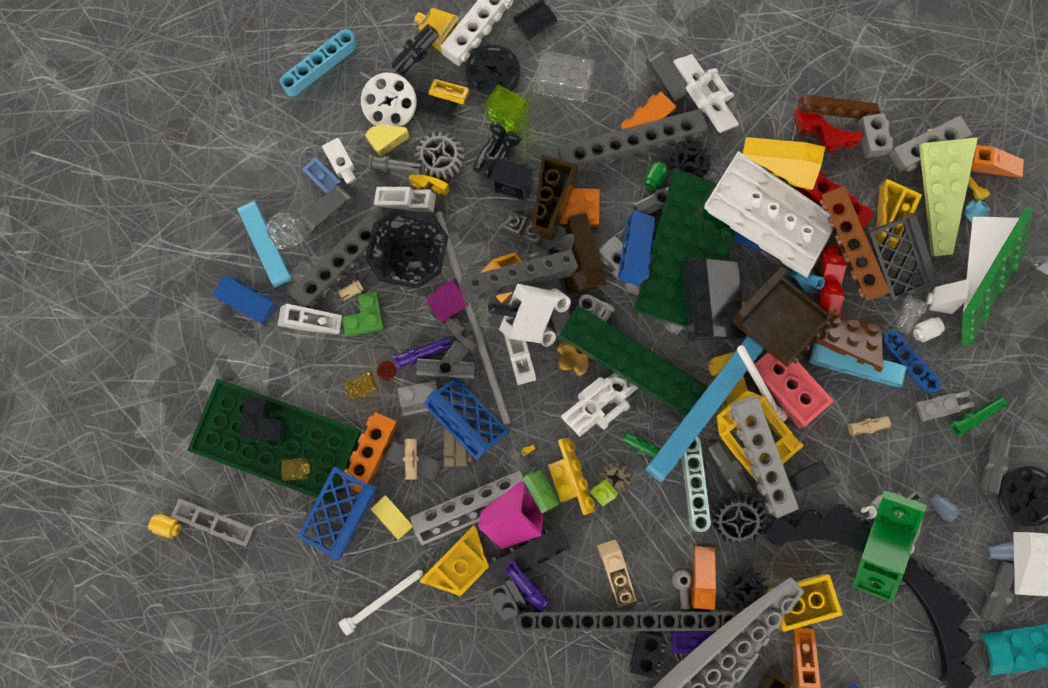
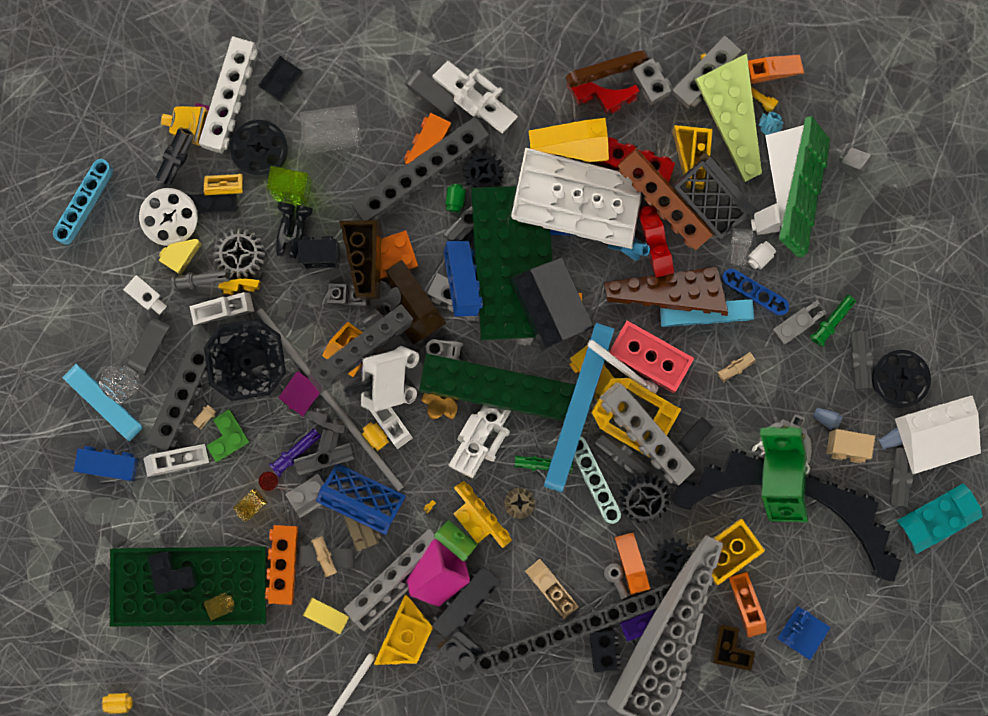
camera: 25 degrees left, 5 degrees up
light grey slope [171,498,254,547] -> none
blue fence [298,467,378,561] -> none
medium blue plate [302,157,342,194] -> none
dark purple pin [505,562,549,612] -> none
lime plate [590,479,618,507] -> none
dark brown panel [732,267,837,367] -> none
none -> yellow brick [362,422,390,451]
none -> tan piece [826,429,875,464]

